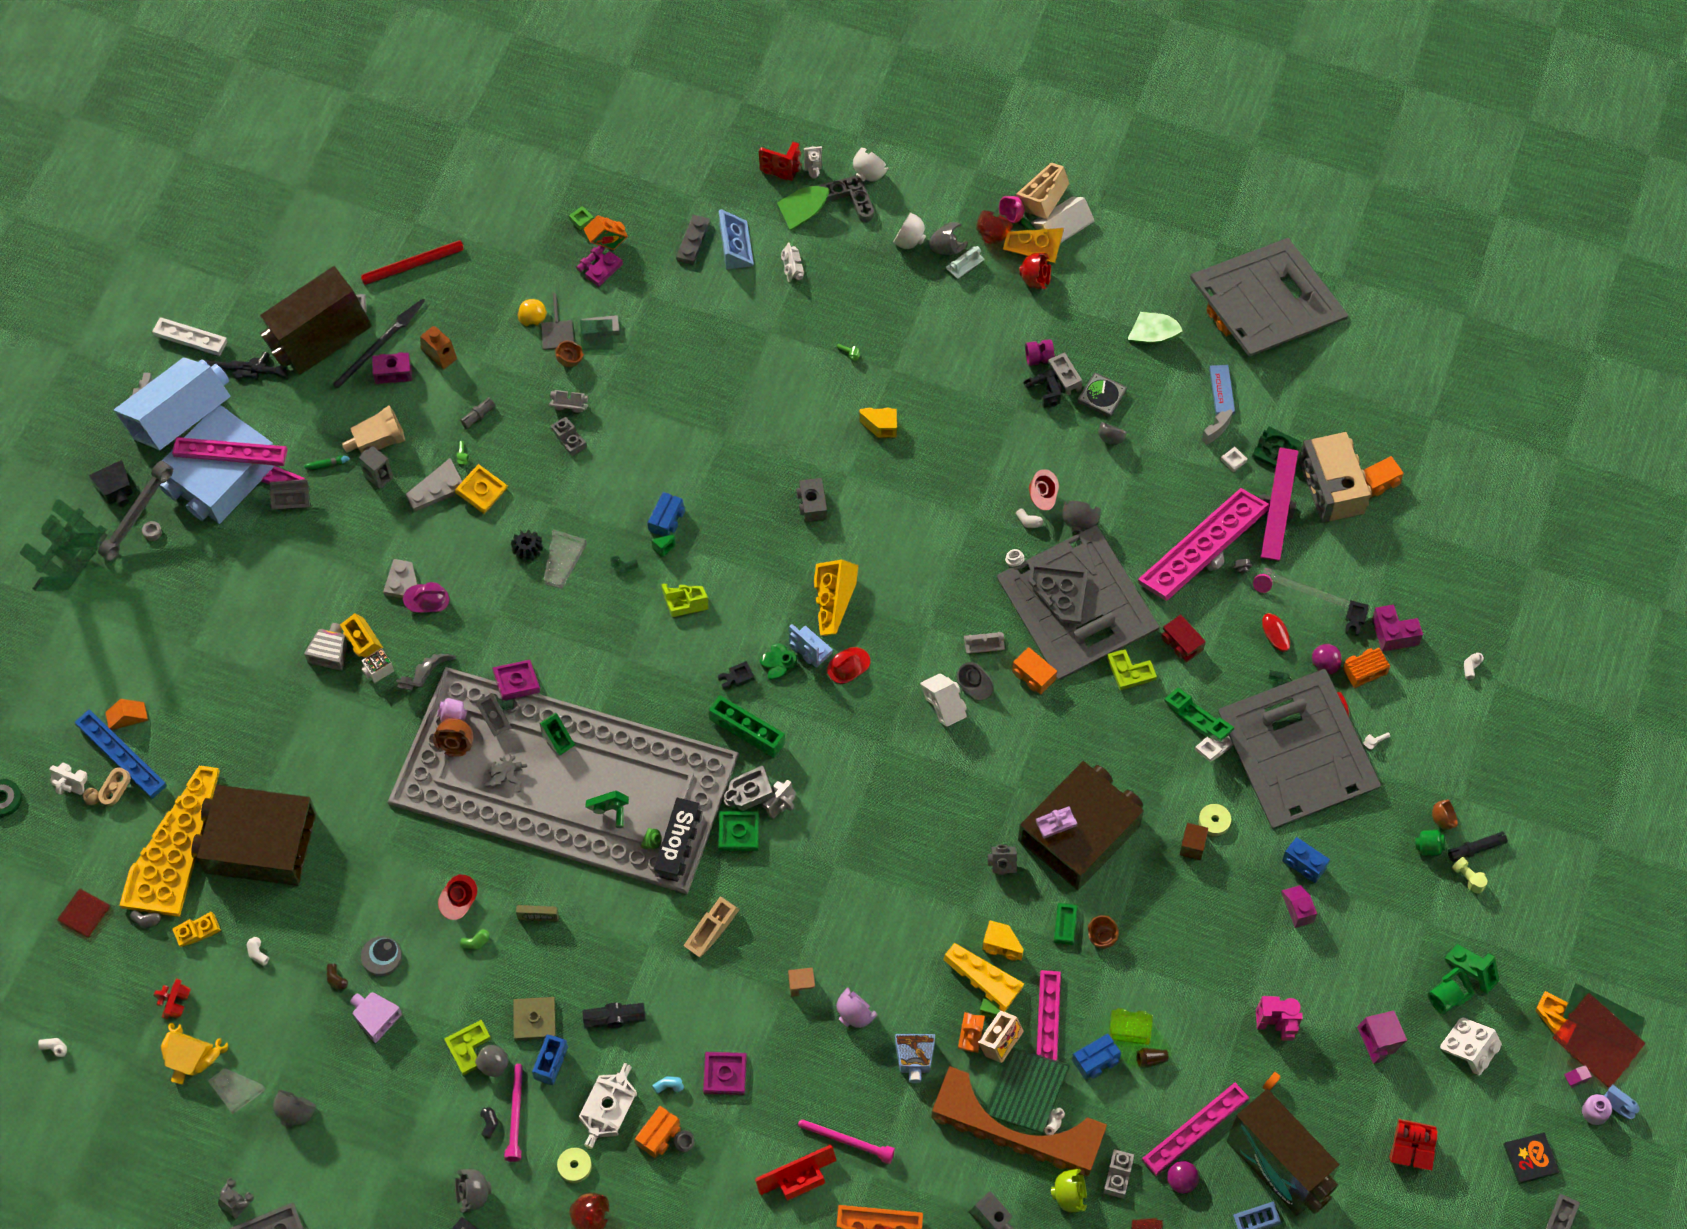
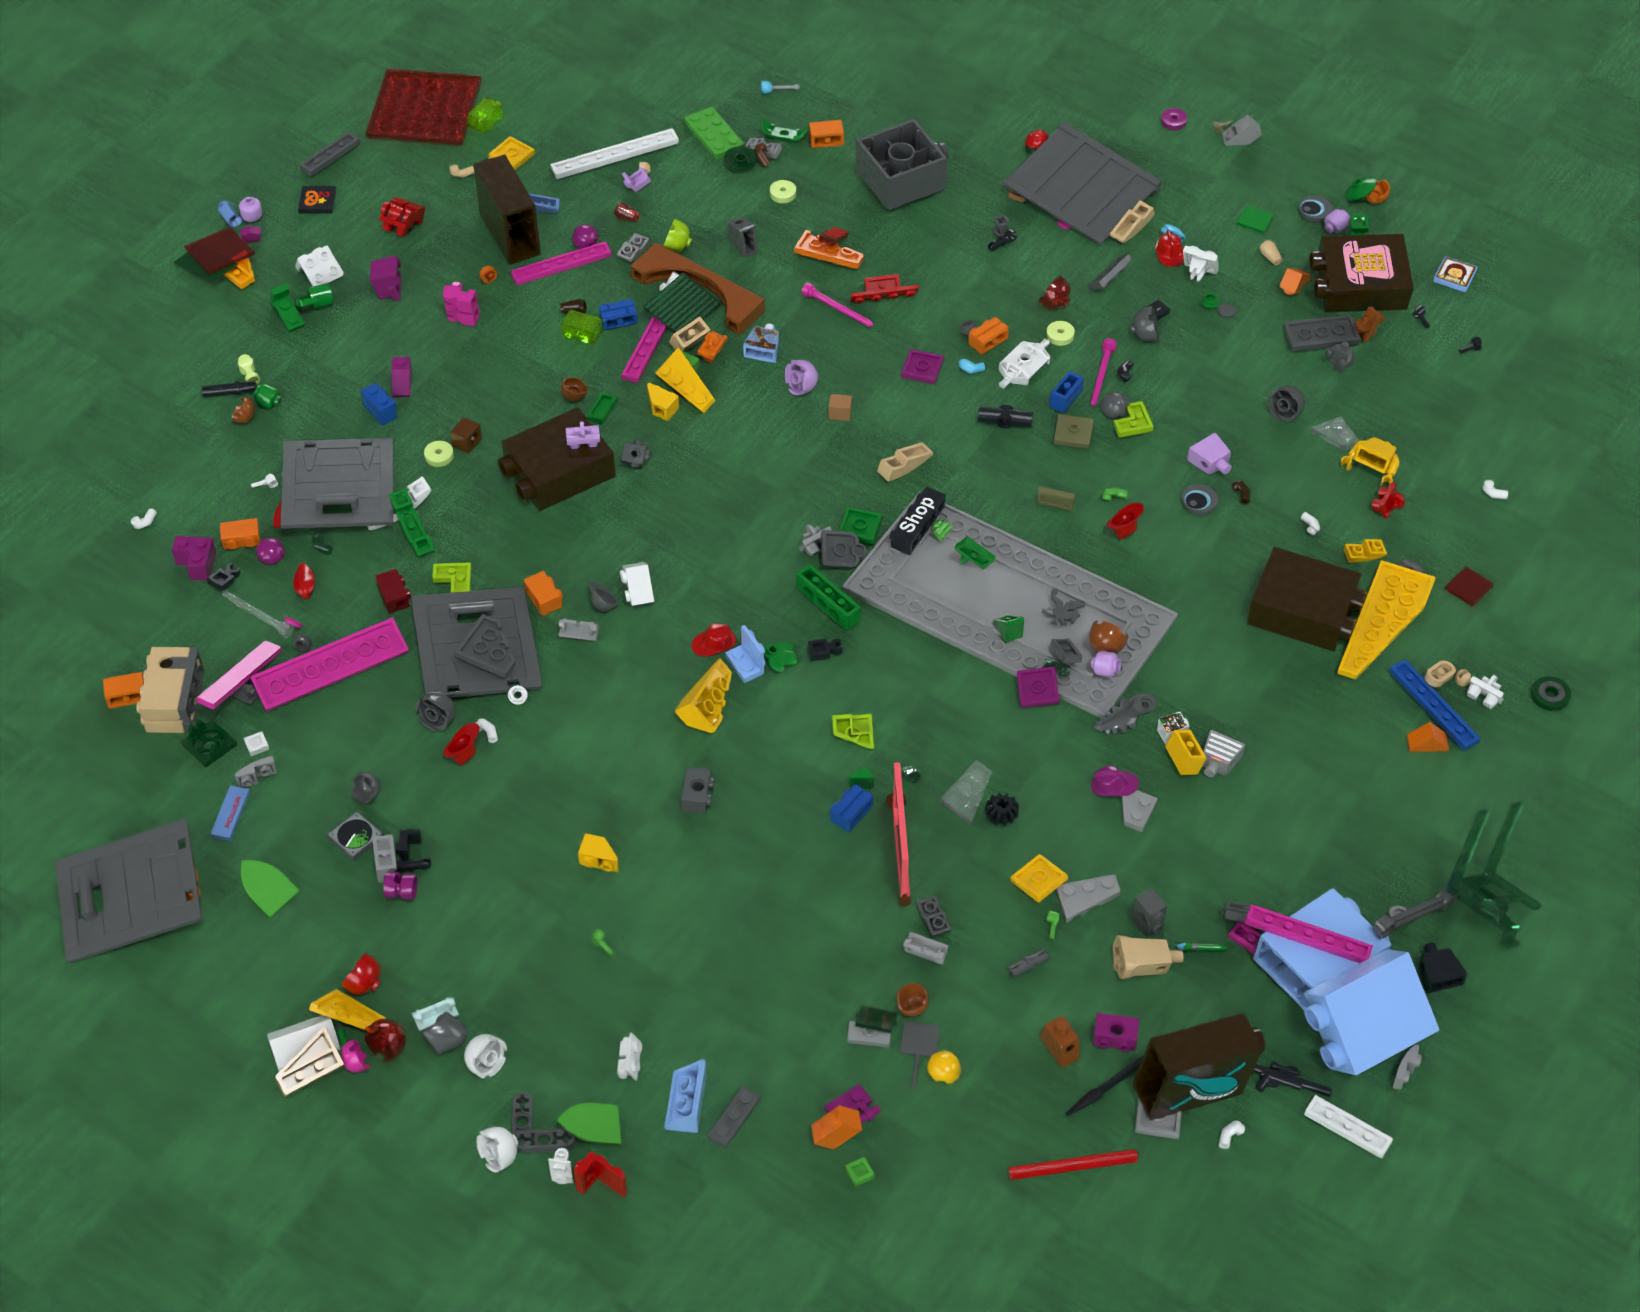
camera: 165 degrees left, 10 degrees down
none -> coral door [886,762,911,906]

